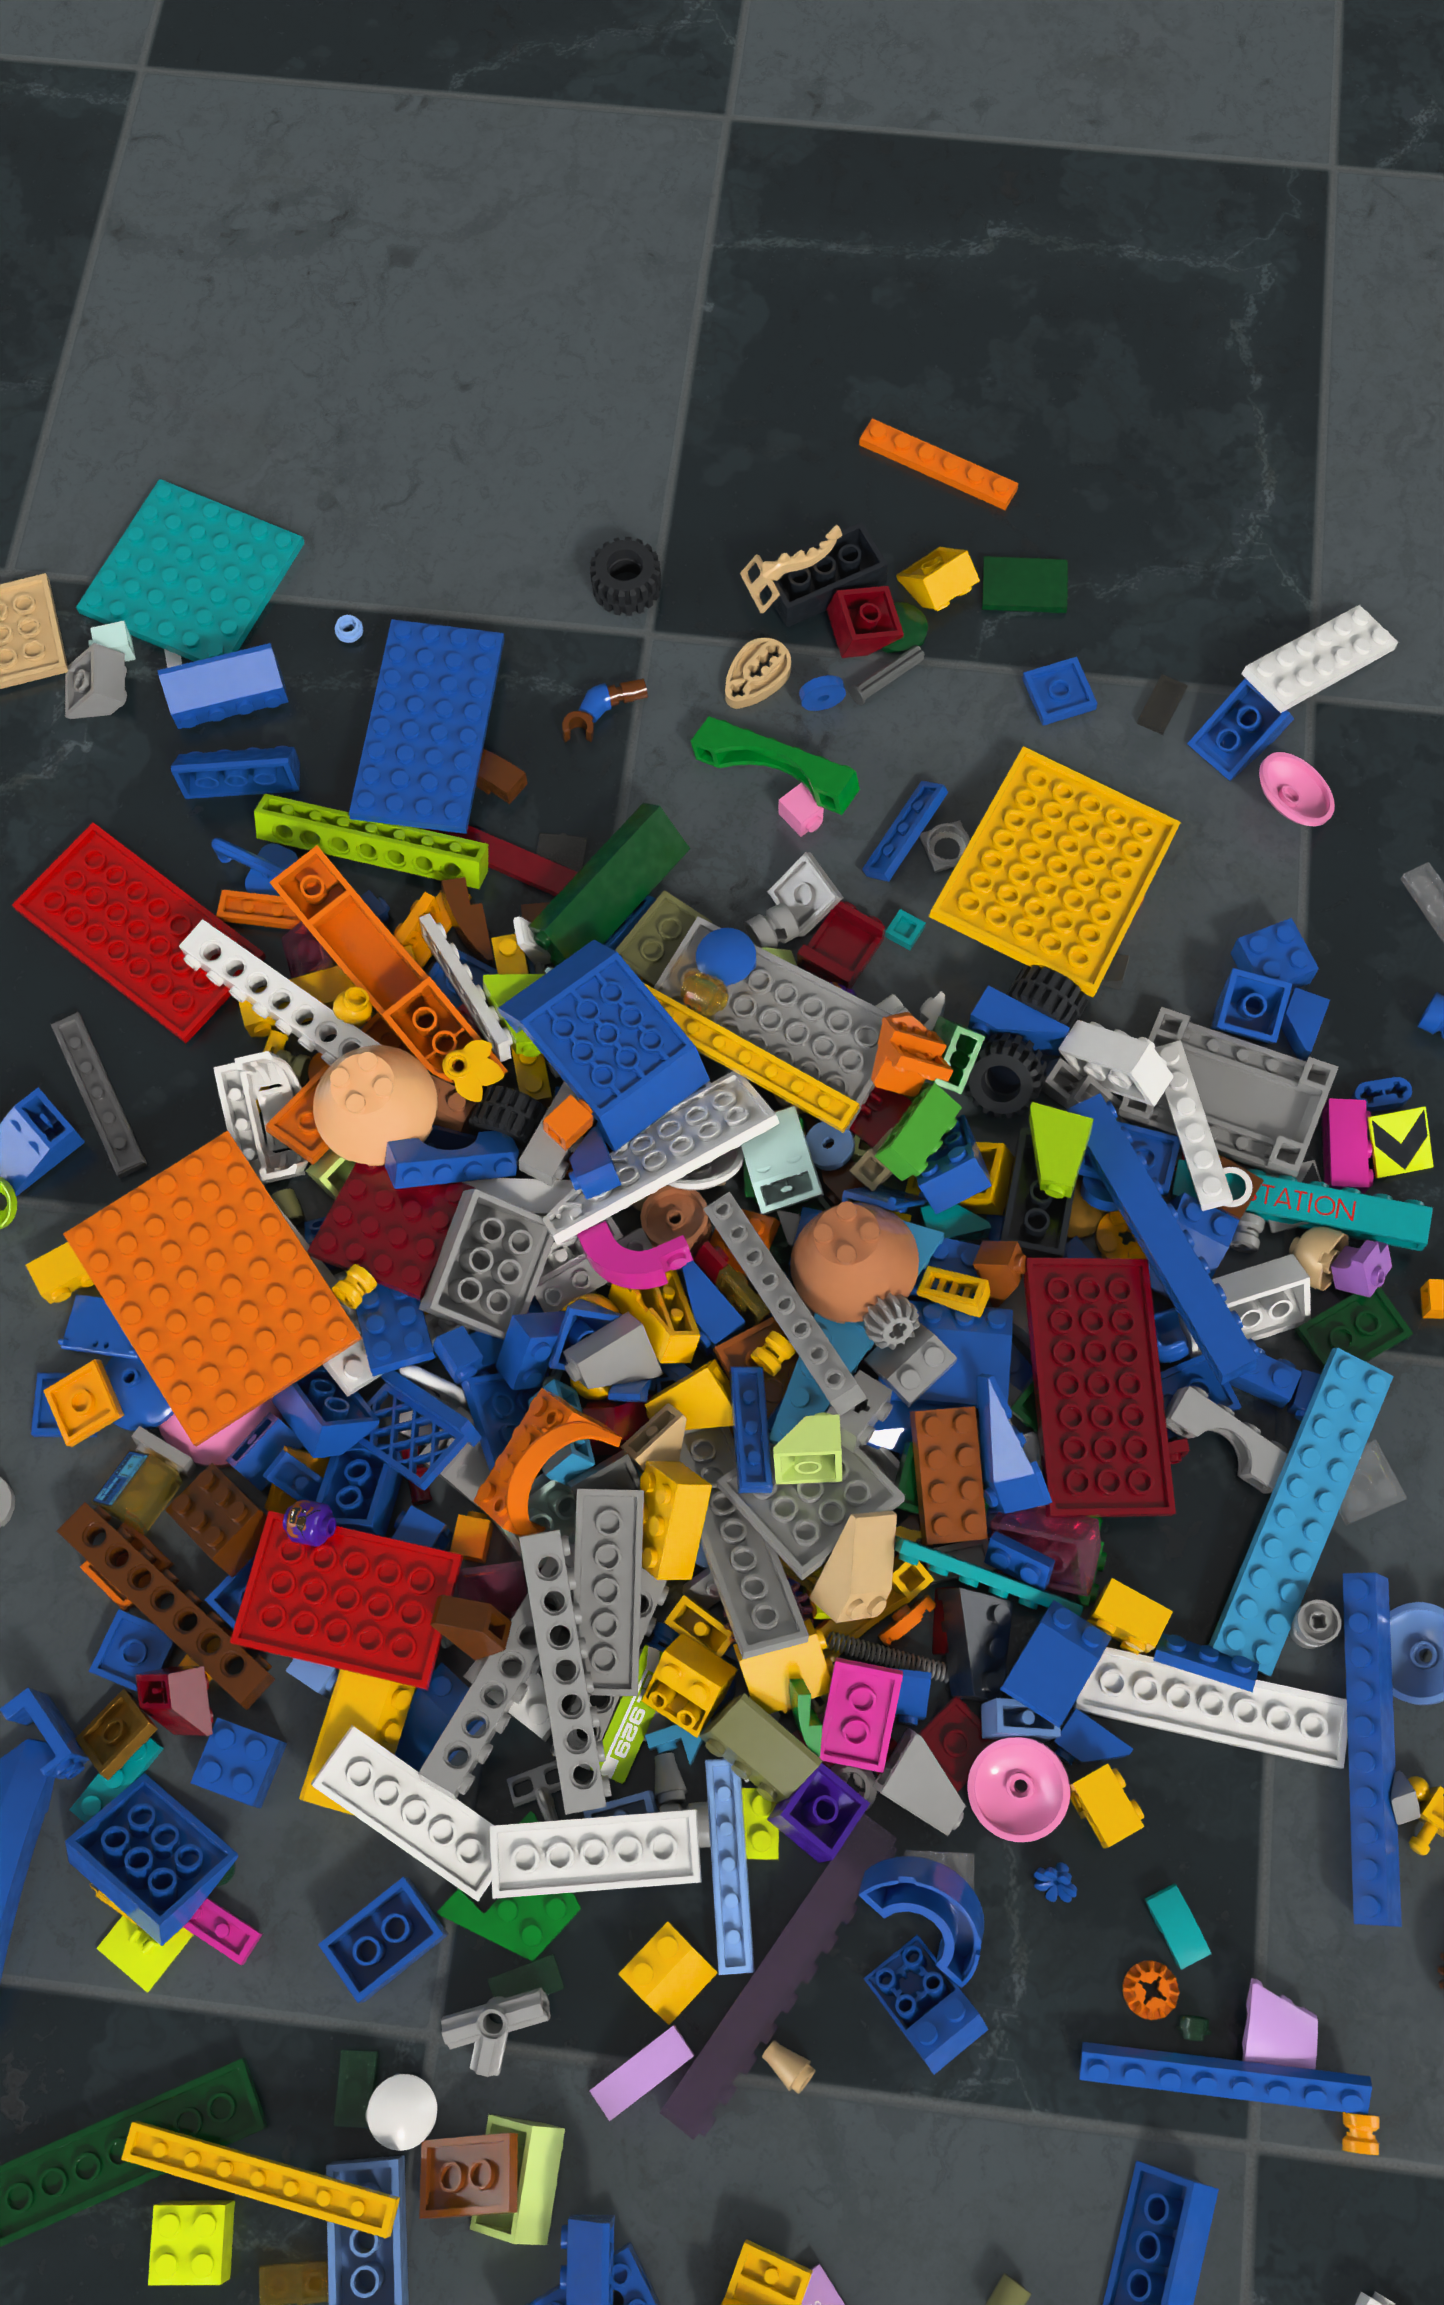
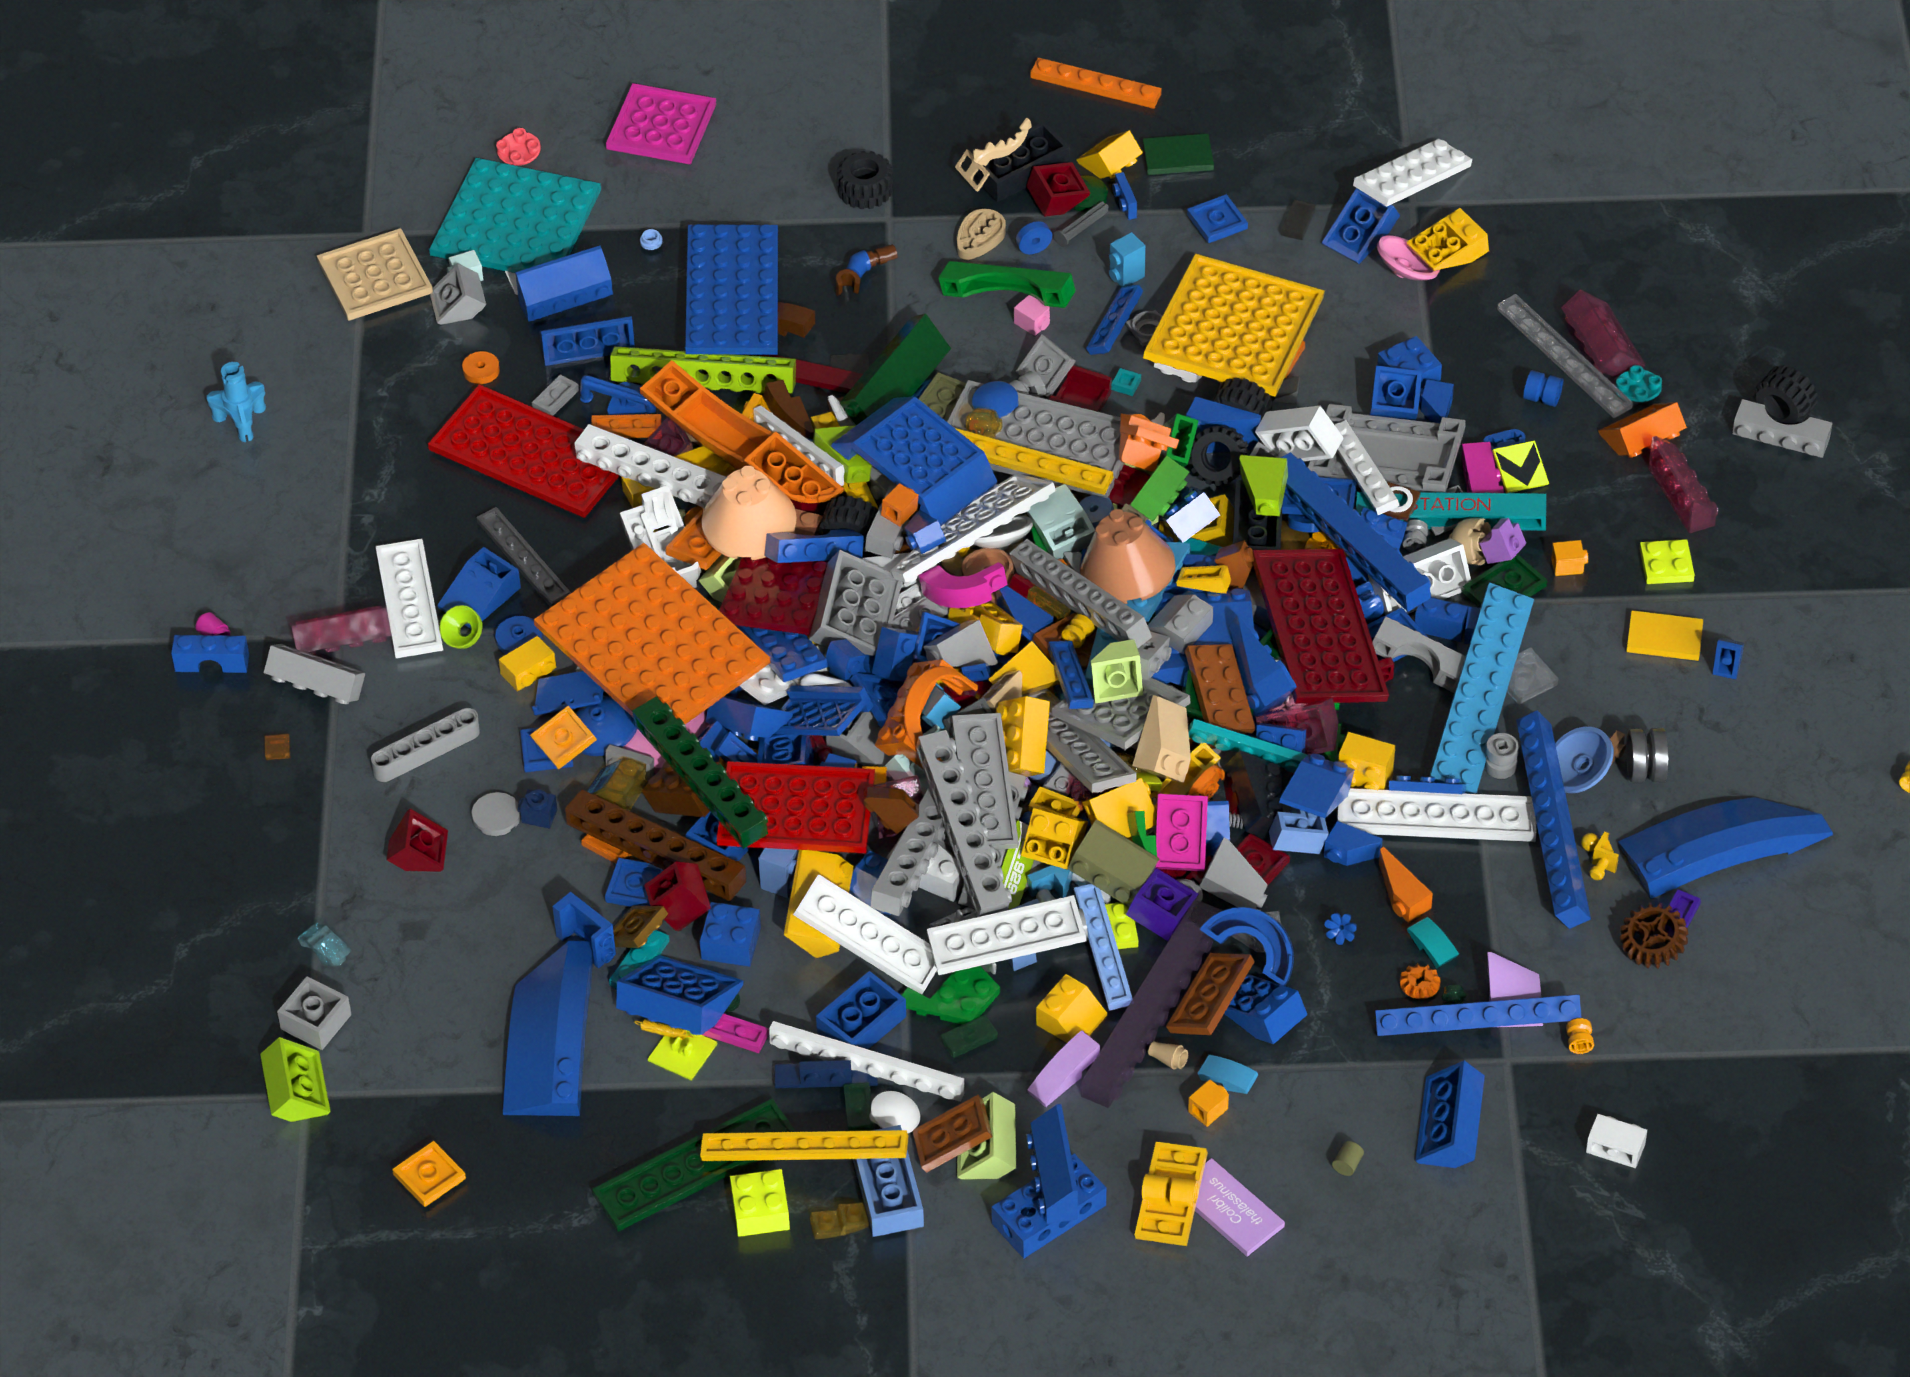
camera: 10 degrees left, 20 degrees down
dark purple head [283,1499,336,1547] -> none
yellow wheel [332,1264,377,1309] -> none
yellow animal [333,987,372,1028] -> none
light grey piece [441,1987,551,2077] -> none
yellow plate [442,1040,504,1102] -> none
light grey gear [862,1293,920,1350] -> none
bright pink dish [967,1737,1071,1842] -> none
yellow brick [1070,1764,1144,1849] -> none
light grey slope [1391,1770,1421,1825] -> none
none -> orange piece [462,351,500,384]
none -> blue plate [495,616,543,655]
none -> coral dish [496,128,541,166]
none -> dark blue brick [518,789,558,829]
none -> light grey plate [532,374,579,416]
none -> dark pink plate [606,83,716,165]
none -> dark green brick [632,696,768,849]
none -> white plate [769,1021,964,1102]
none -> dark blue bracket [775,1060,878,1088]
none -> dark azure brick [1109,232,1145,287]
none -> blue plate [1112,172,1137,220]
none -> dark orange plate [1166,953,1255,1035]
none -> light orange brick [1188,1080,1229,1127]
none -> dark azure slope [1198,1055,1258,1094]
none -> orange slope [1379,847,1433,923]
none -> yellow slope [1406,208,1489,271]

